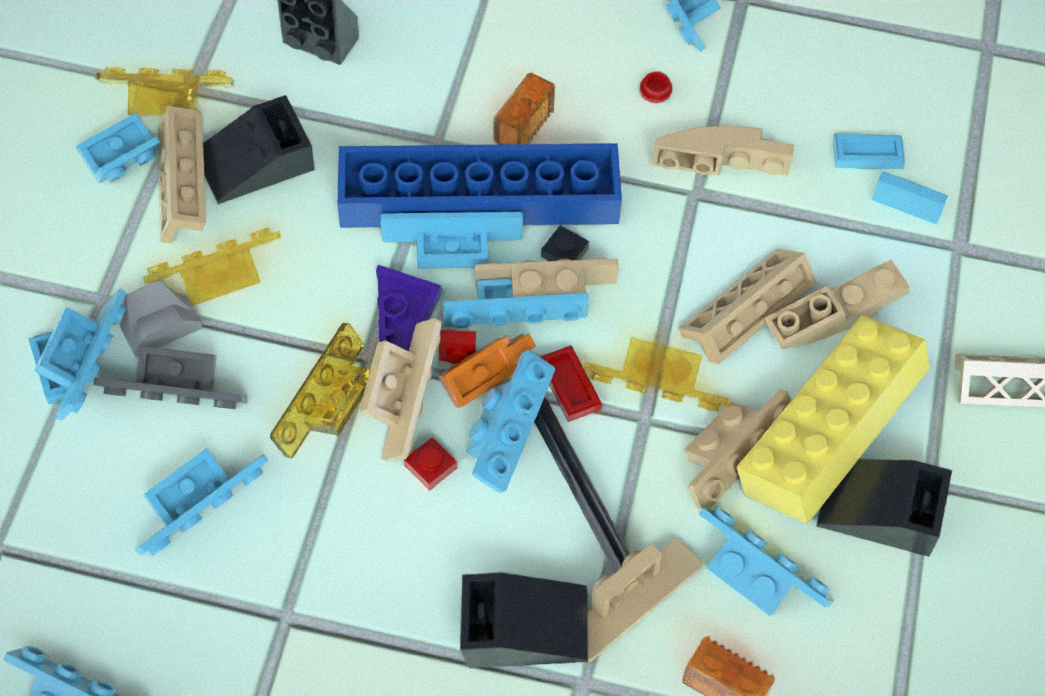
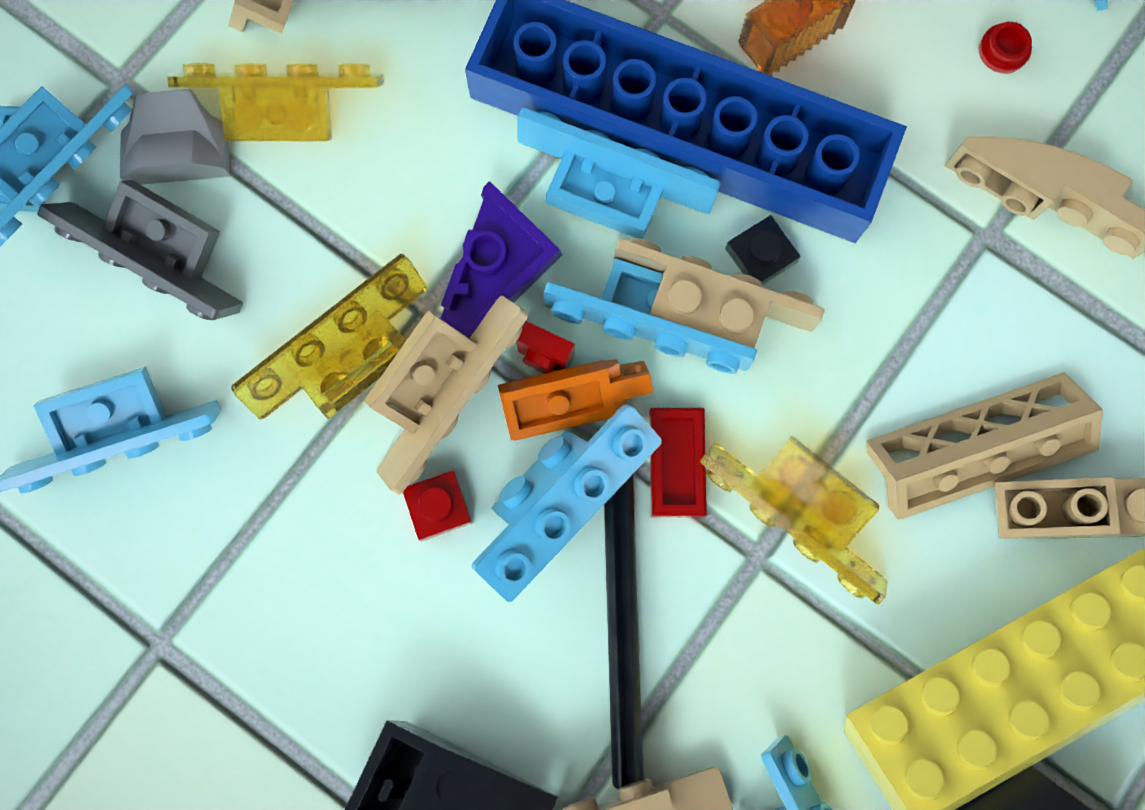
camera: 25 degrees right, 20 degrees up
tan bracket [684,389,791,511] -> none

